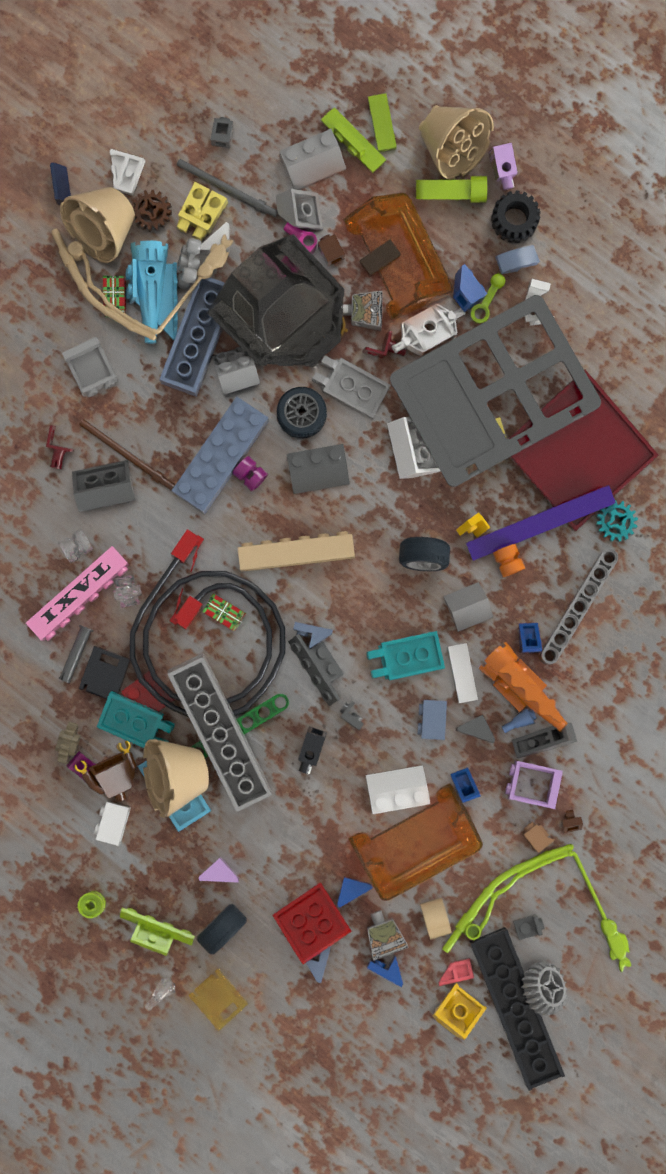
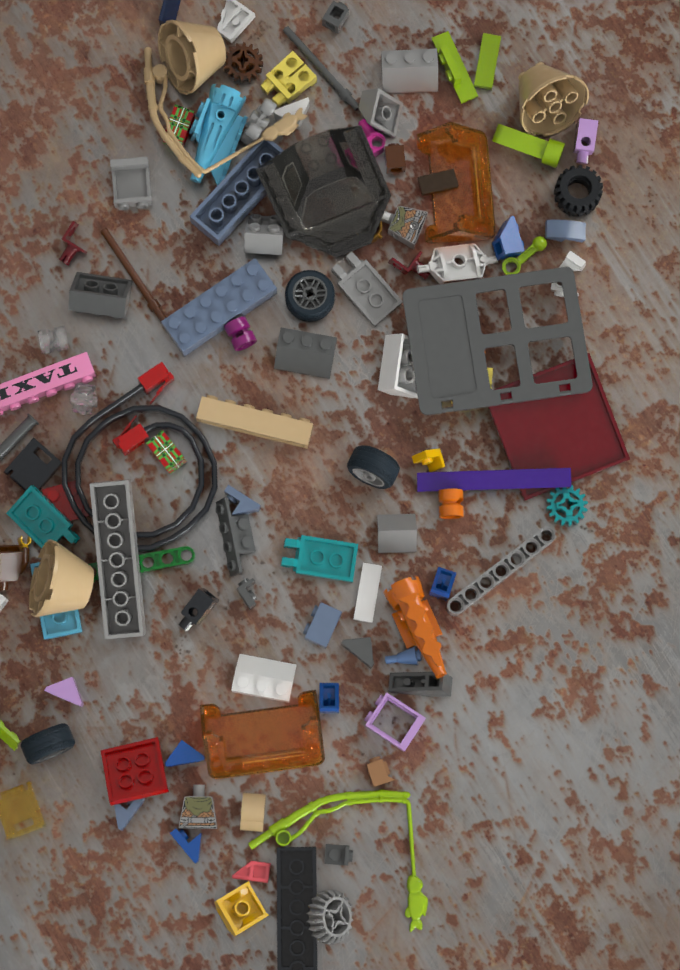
camera: 20 degrees right, 5 degrees down
reddish brown tile [561,810,583,833] -> none

